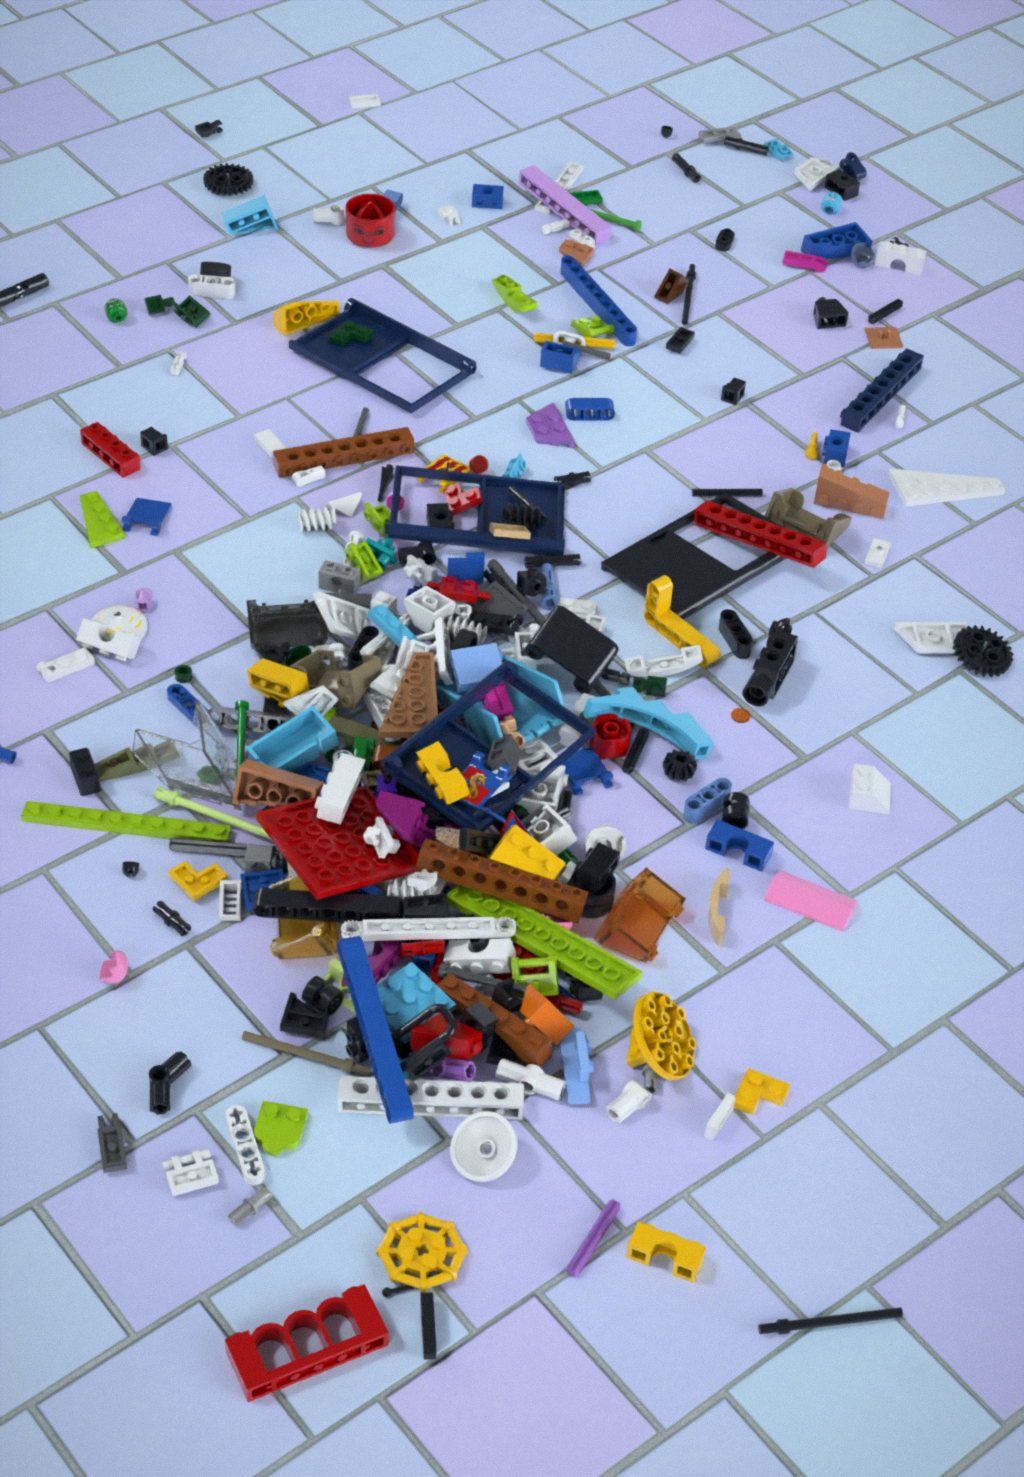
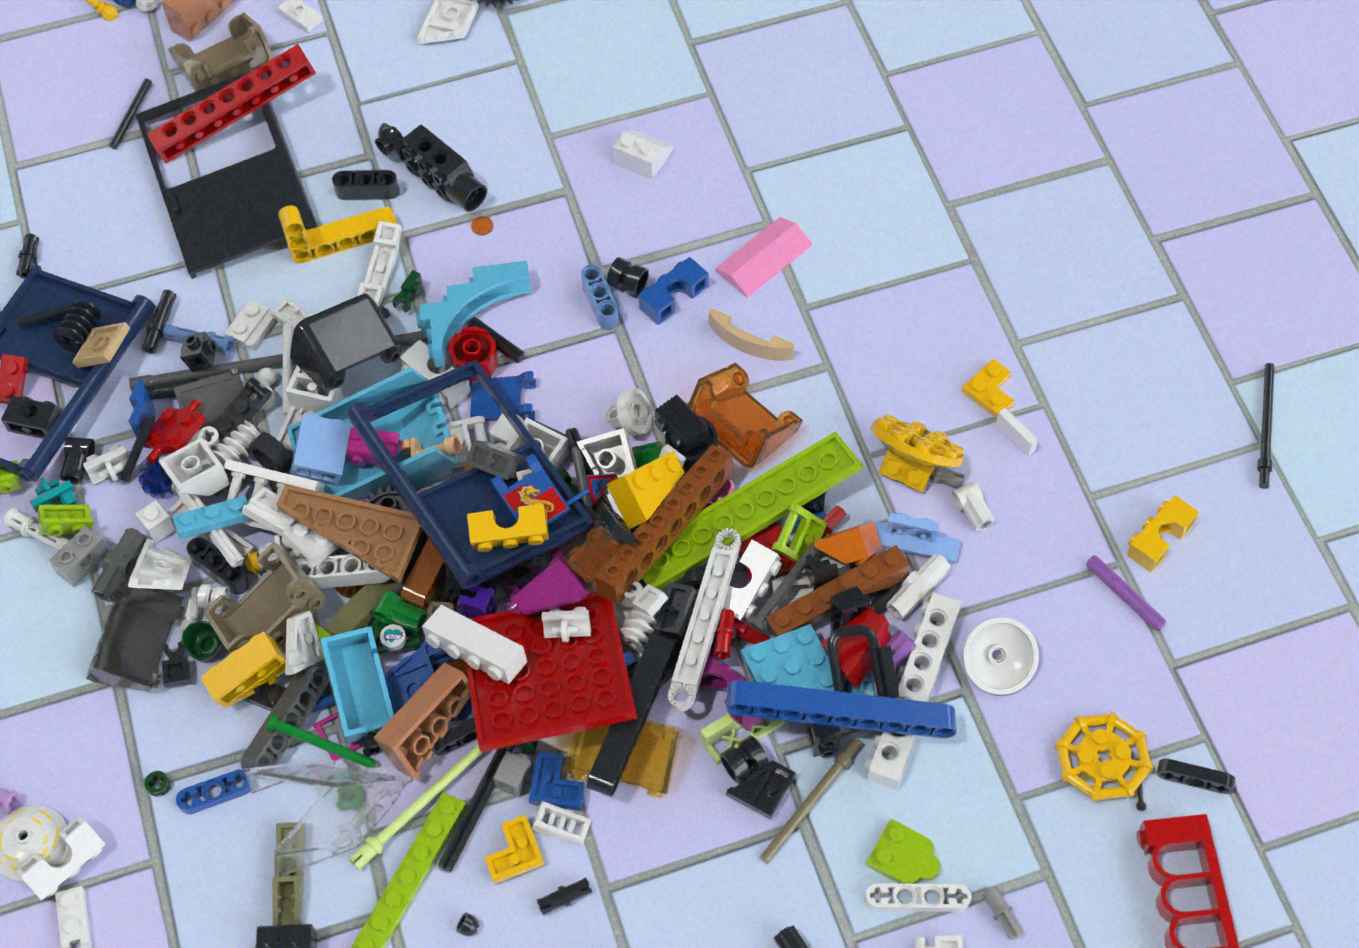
camera: 65 degrees left, 15 degrees up
black gear [663,749,697,782] -> none
none -> black bar [120,414,156,482]

